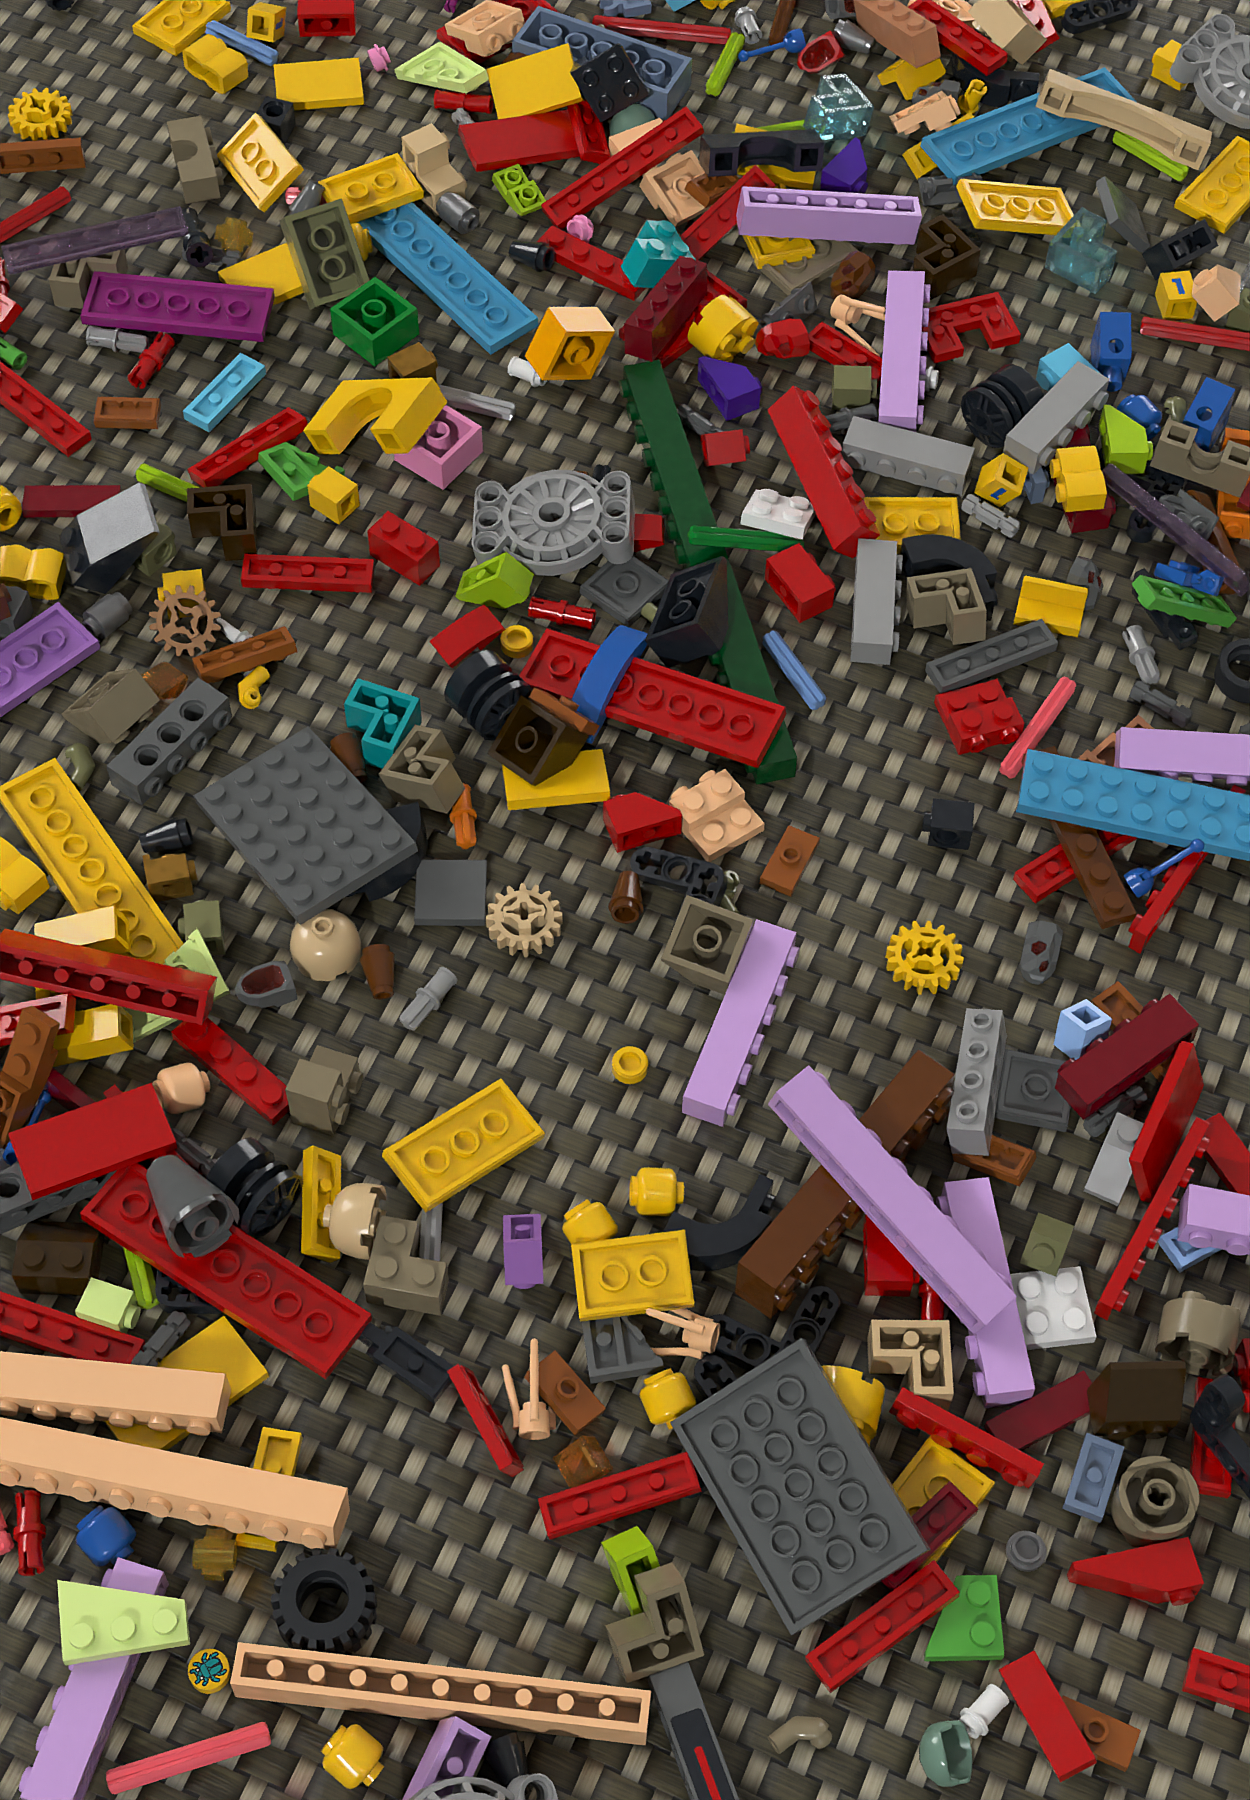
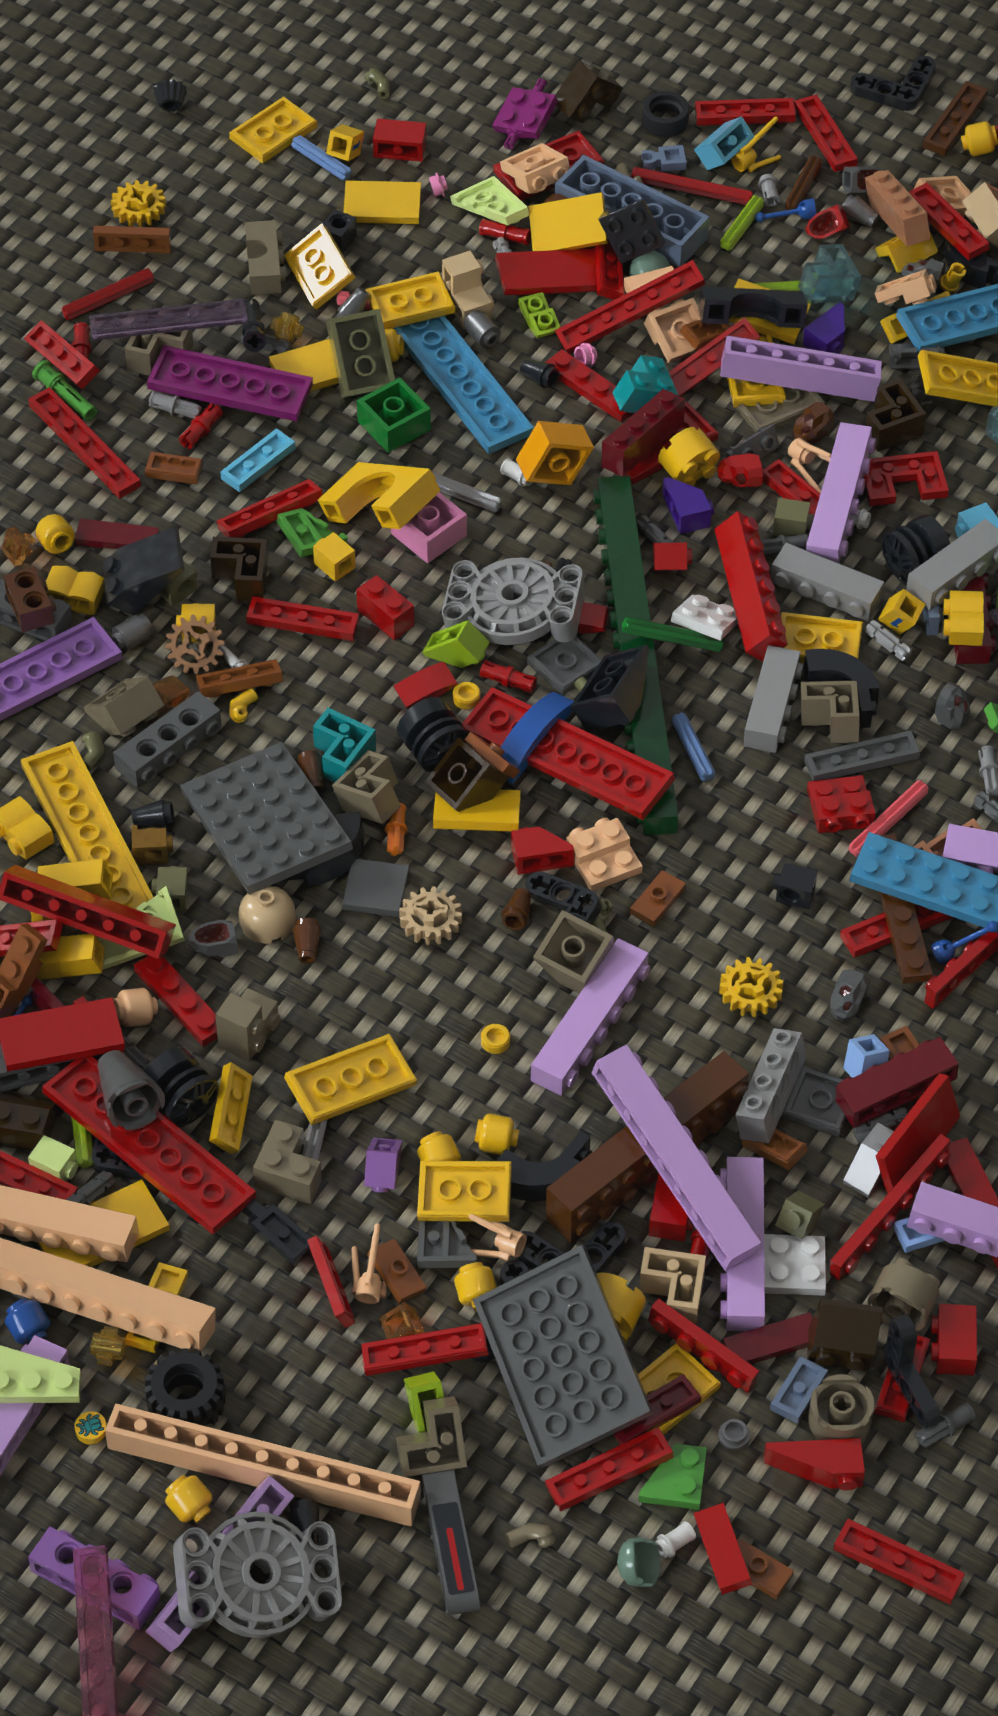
camera: 10 degrees right, 5 degrees down
coral axle [106,1722,271,1794] -> none
lime axle [135,463,199,502] -> none
yellow brick [182,34,249,94] -> none
tan cylinder [323,1183,387,1260] -> none
pearl gold brick [387,342,438,383] -> none
light grey axle [399,967,458,1031] -> none
red brick [765,543,836,623] -> none
yellow panel [1013,576,1088,638] -> none

